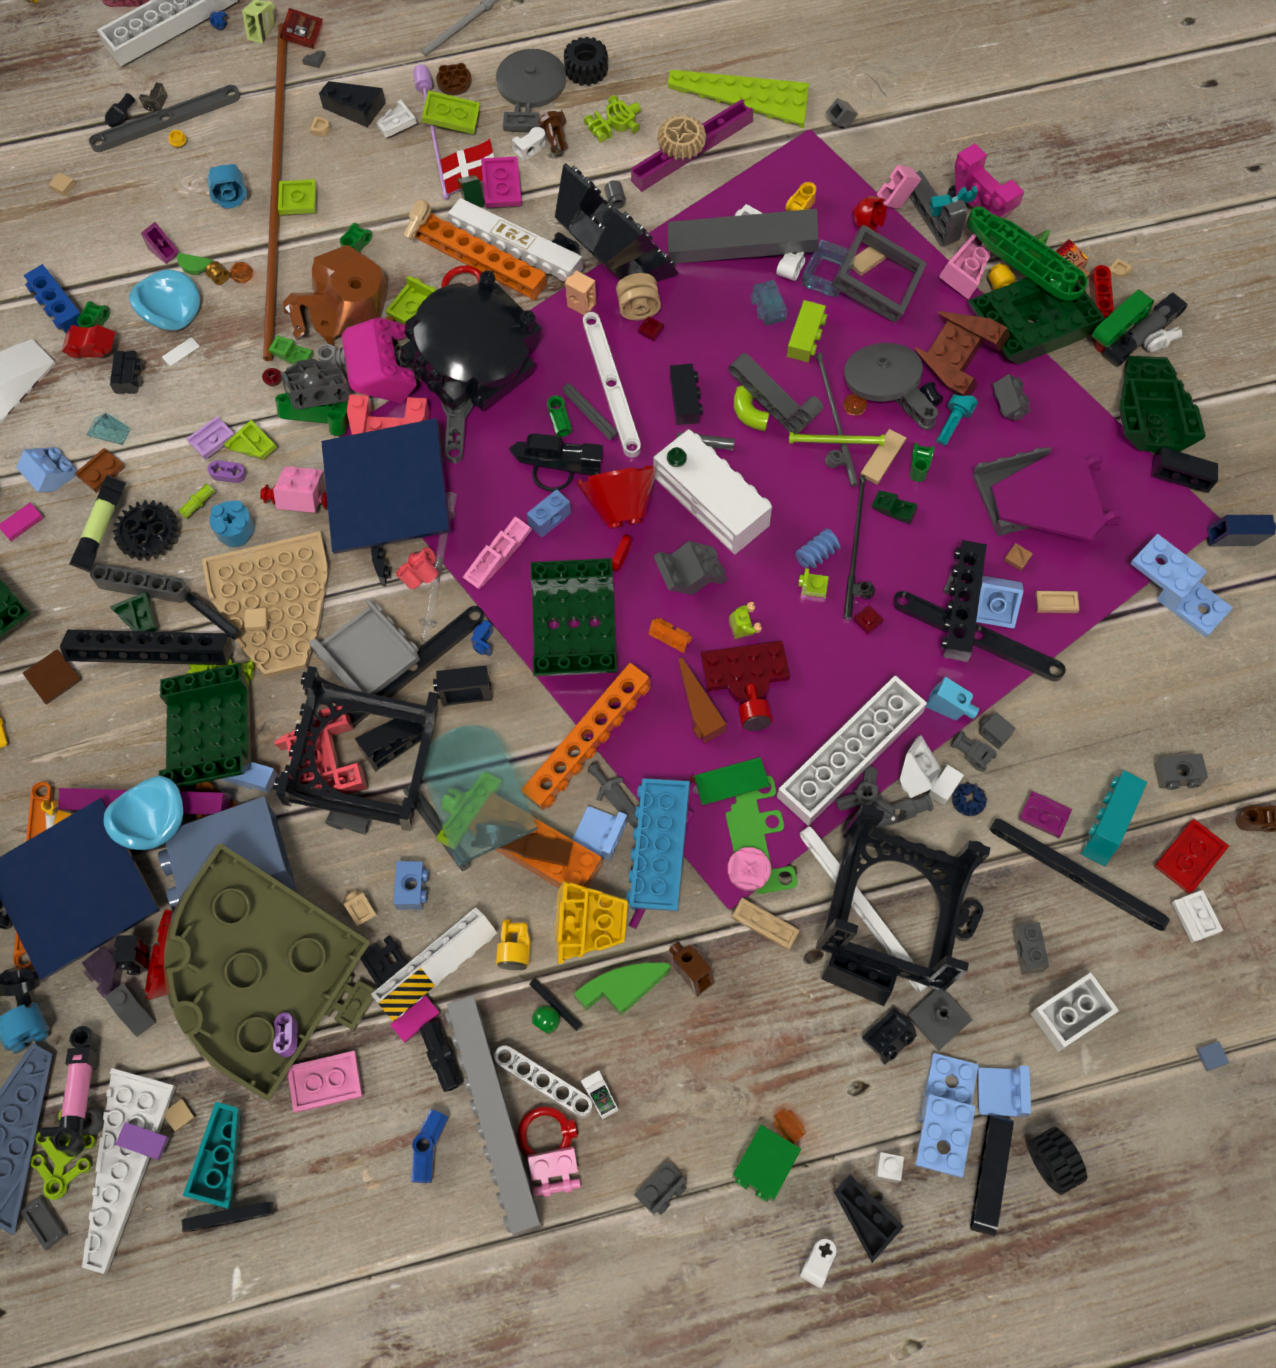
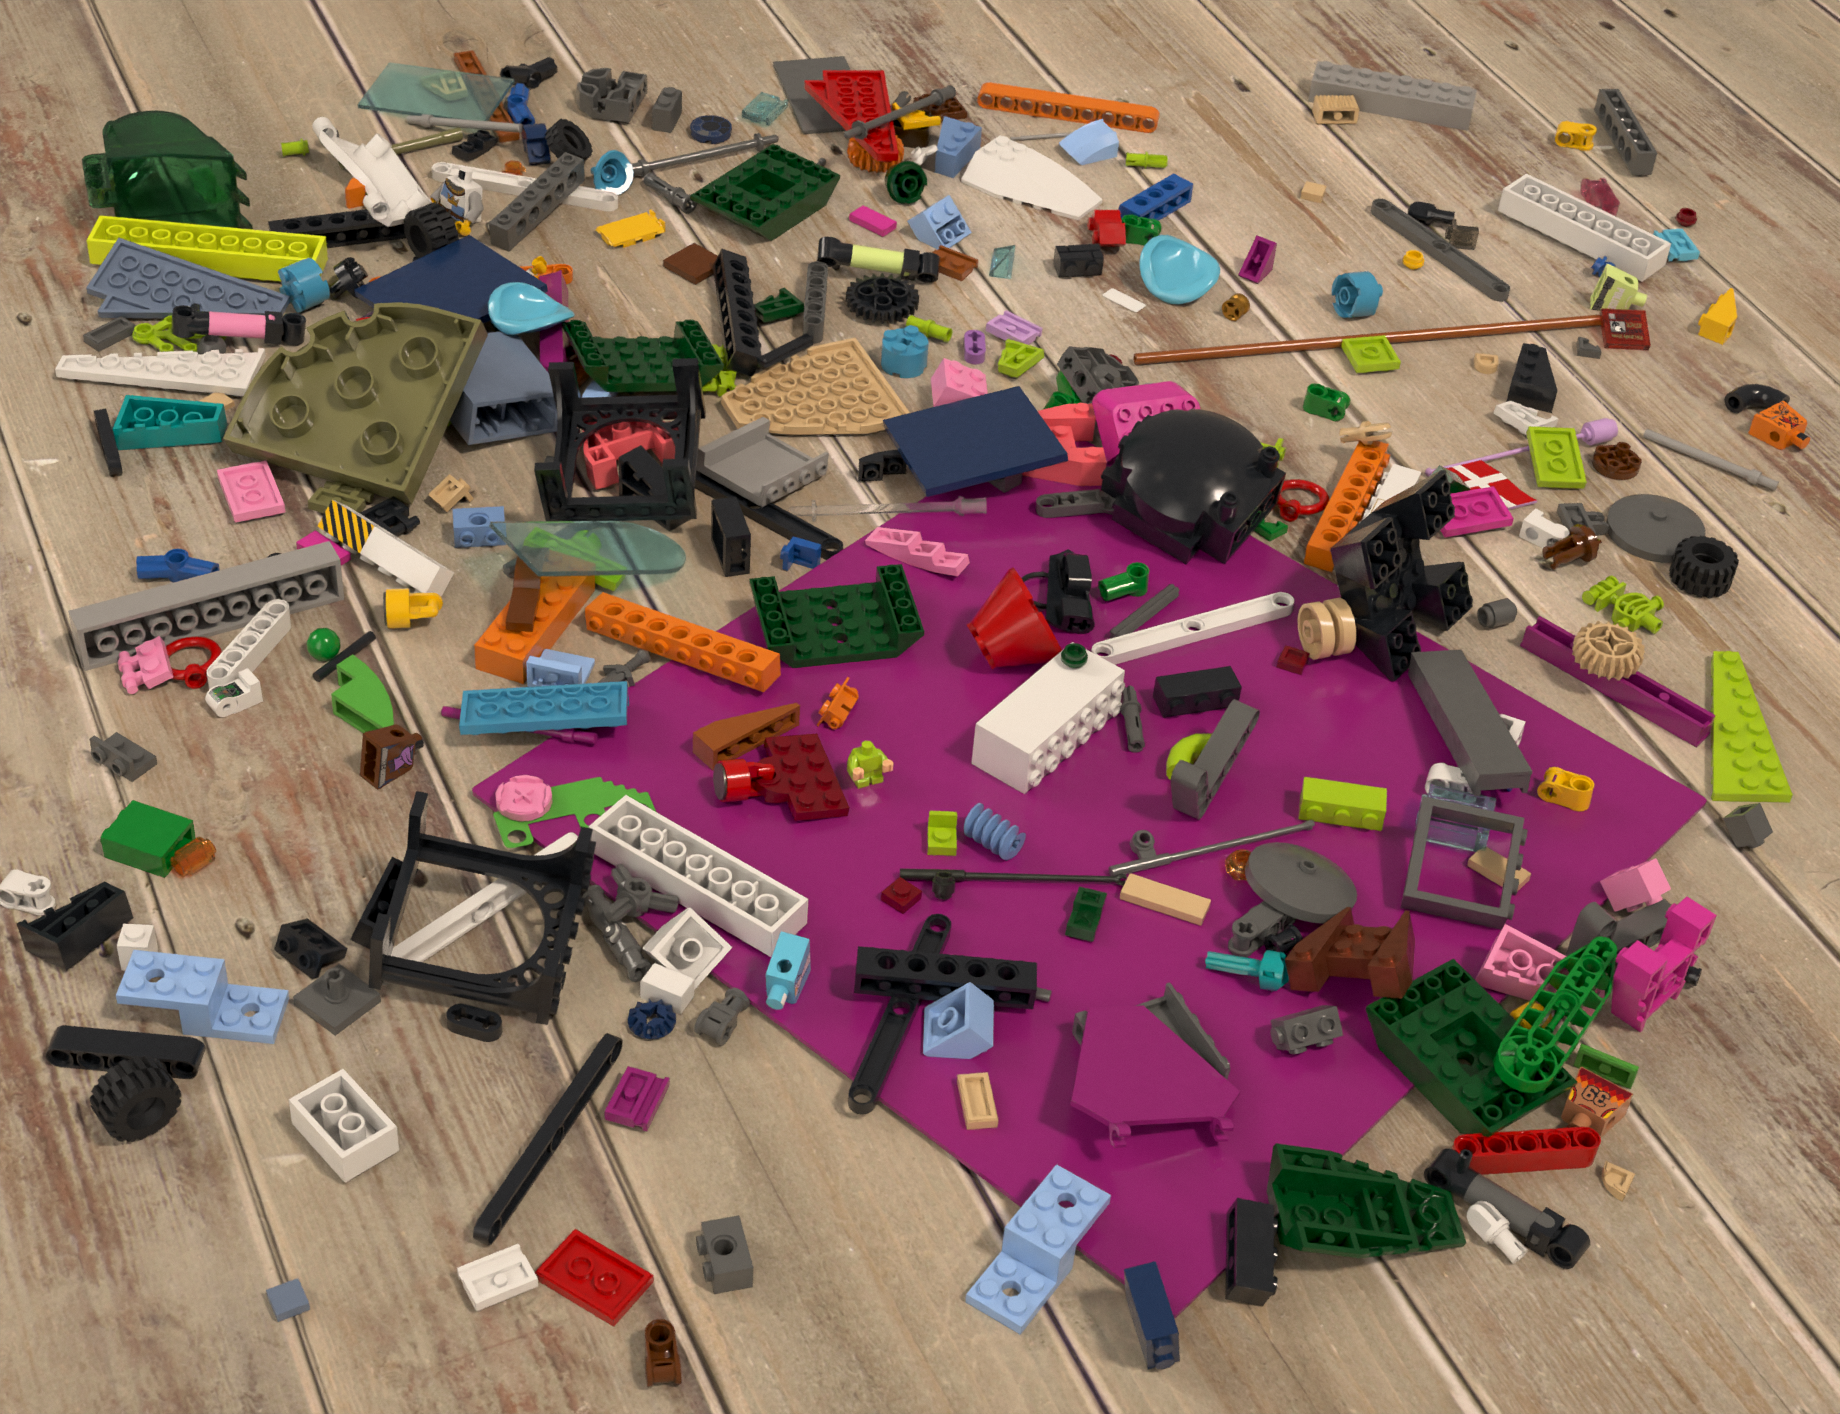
camera: 75 degrees right, 25 degrees down
medium lavender tile [115,1122,169,1161] -> none
bright green tile [177,252,213,275] -> none
clear orange plate [230,262,253,283] -> none
tan tile [245,608,268,631] -> none
bright green slope [268,335,314,369] -> none
medium lavender beam [273,1013,298,1058] -> none
dark orange piece [283,245,387,346] -> none
coral piece [396,547,438,590] -> none
medium blue brick [527,489,571,538] -> none
yellow wedge [555,881,628,965] -> none
light nougat brick [565,270,596,315] -> none
red tile [612,534,633,572] -> none
dark grey bracket [653,541,728,595] -> none
green piece [690,757,770,806] -> none
tan tile [731,898,800,950] -> none
clear light blue brick [750,280,787,326] -> none
lime bar [789,432,885,446] -> none
red cylinder [853,196,887,233] -> none
green piece [909,443,935,482] -> none
teal piece [929,186,978,216] -> none
light blue bracket [978,1066,1031,1117] -> none
dark grey brick [979,712,1016,750] -> none
medium nougat tile [1004,543,1033,571] -> none
dark grey brick [1012,922,1049,974] -> none
teal wedge [1081,770,1148,867] -> none
green beam [1092,289,1154,348] -> none

